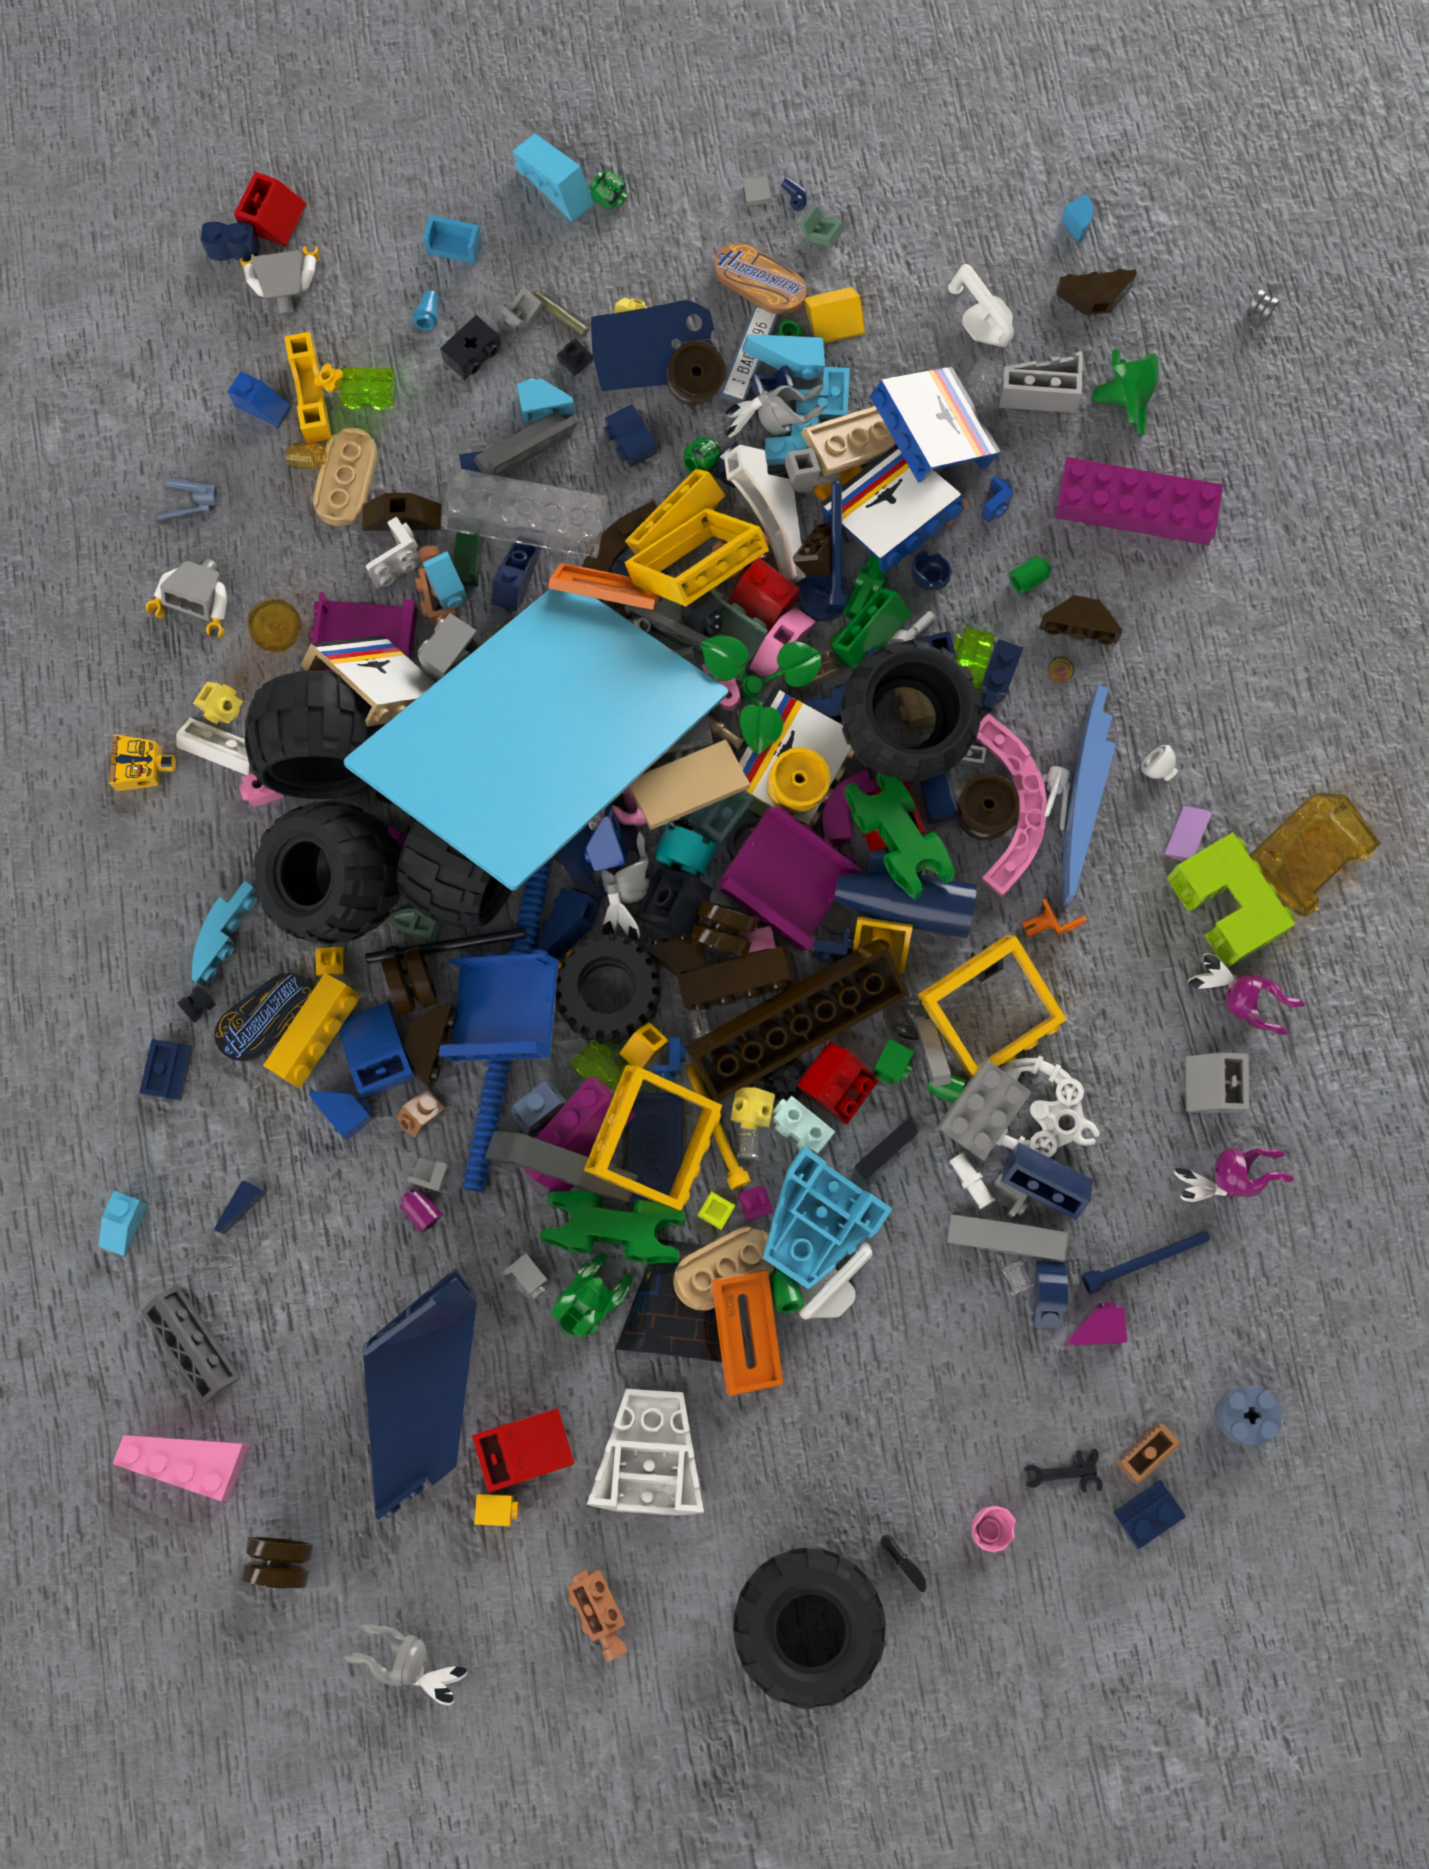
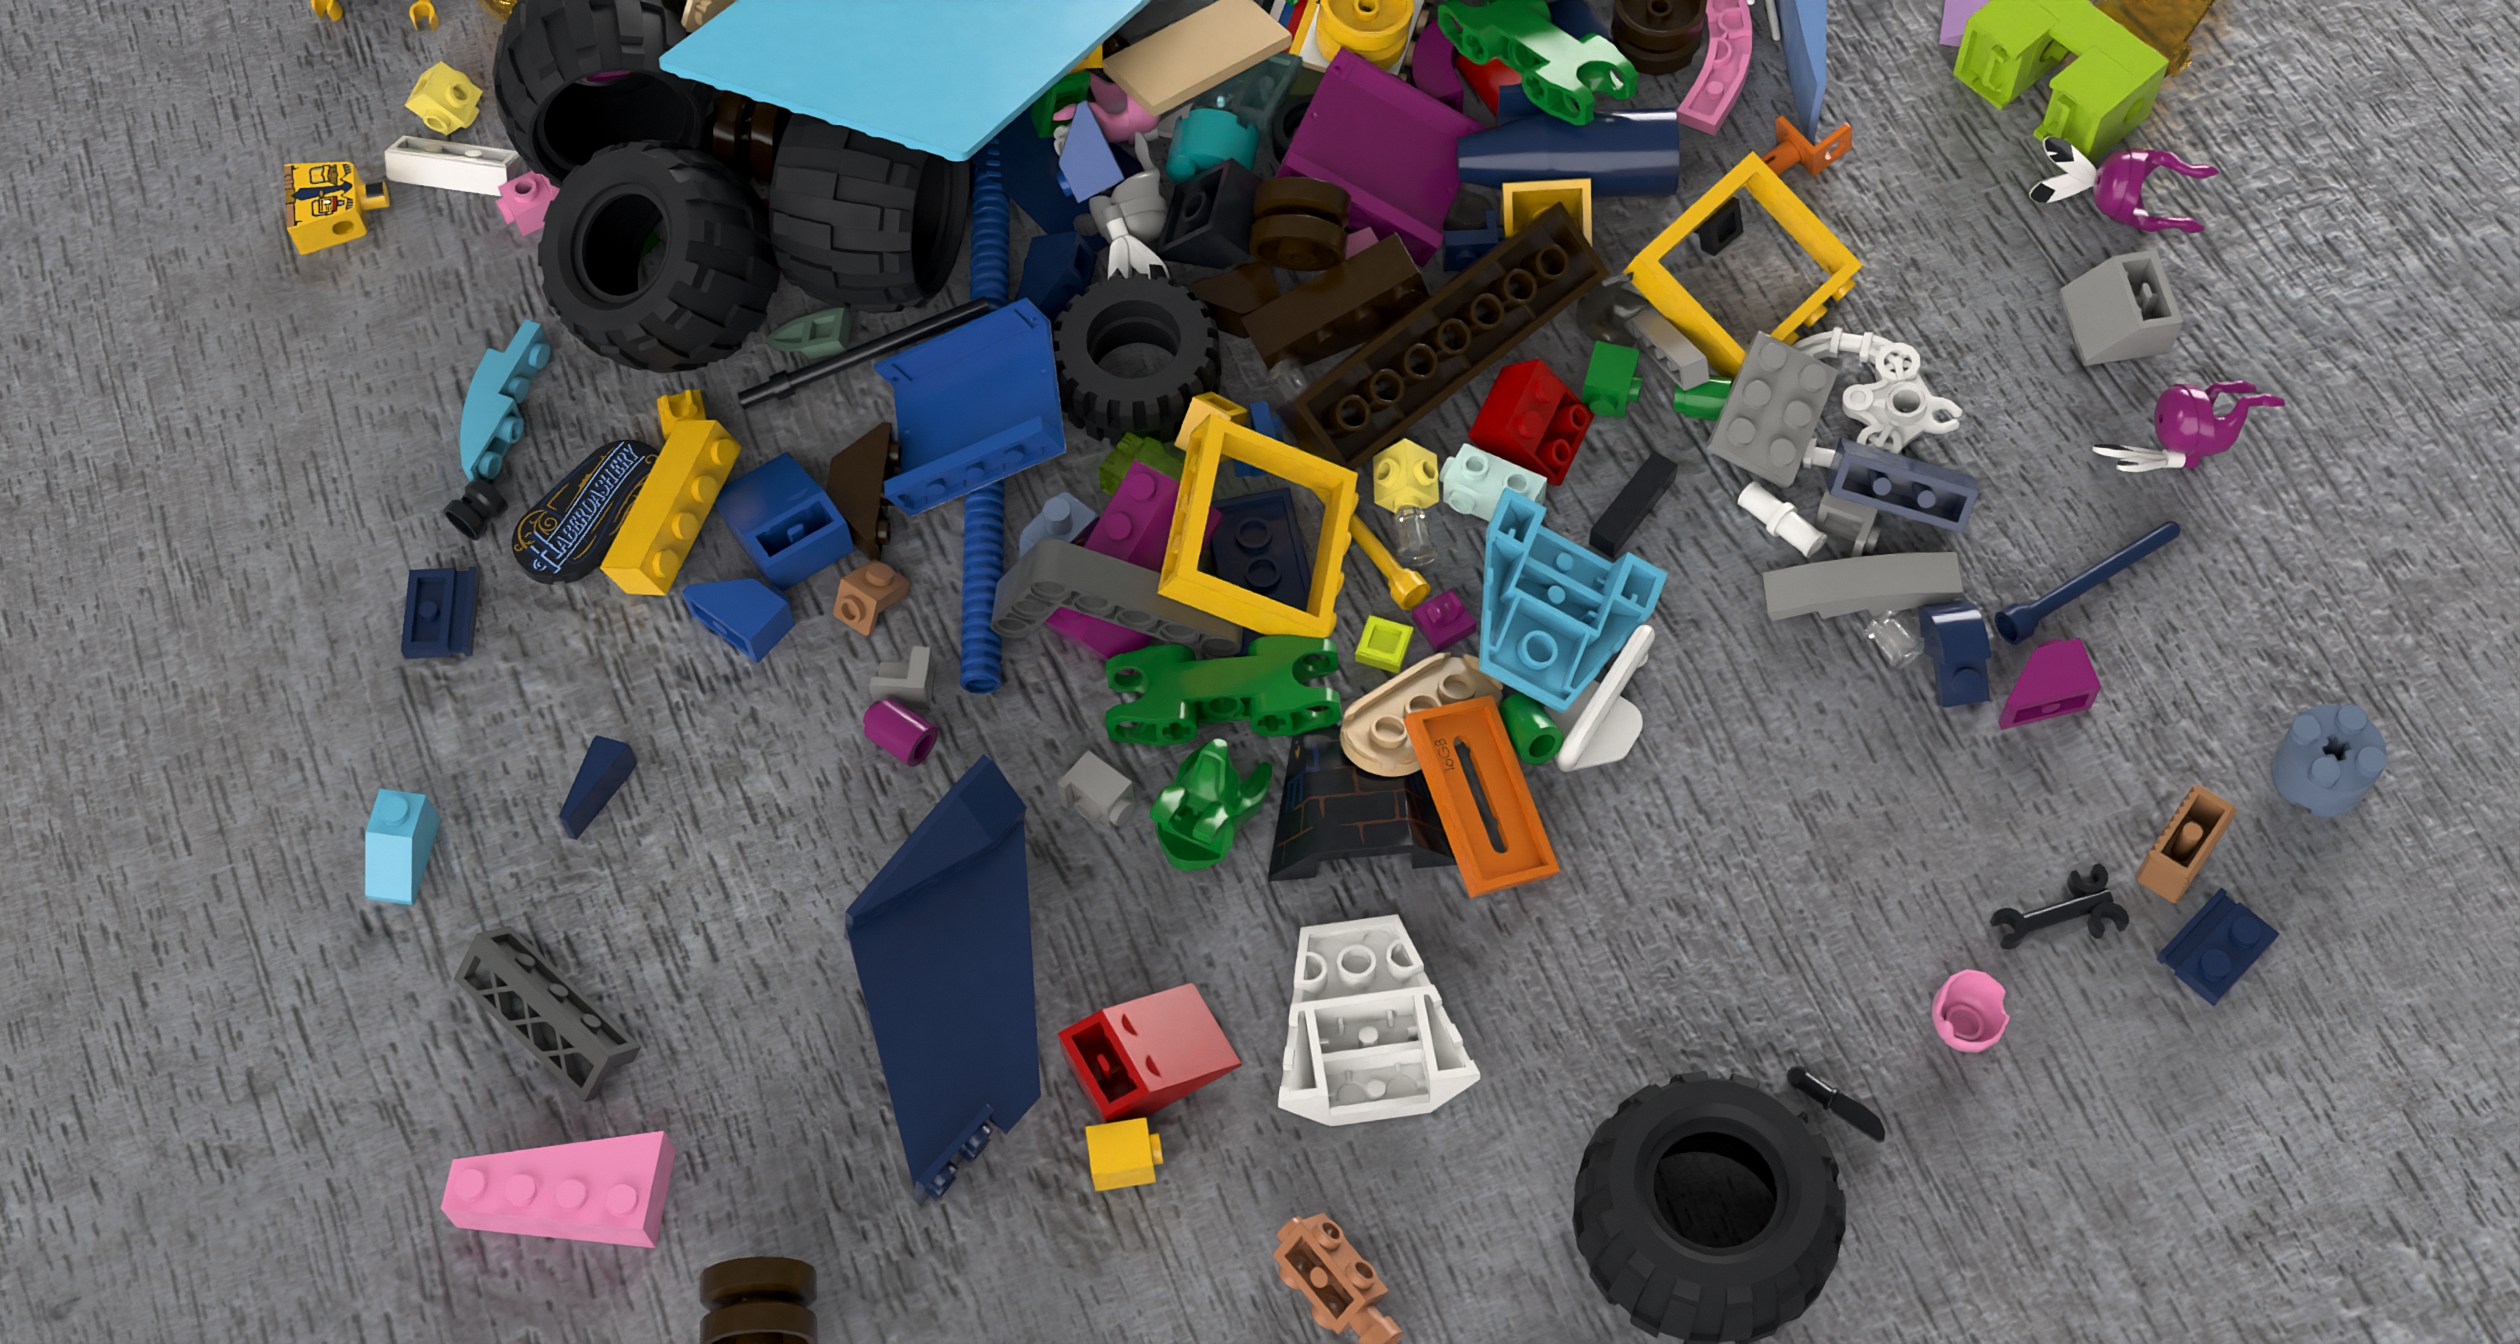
camera: 10 degrees left, 15 degrees down
dark brown wheel [381,946,438,1016] -> none
black gear [764,1059,807,1101] -> none

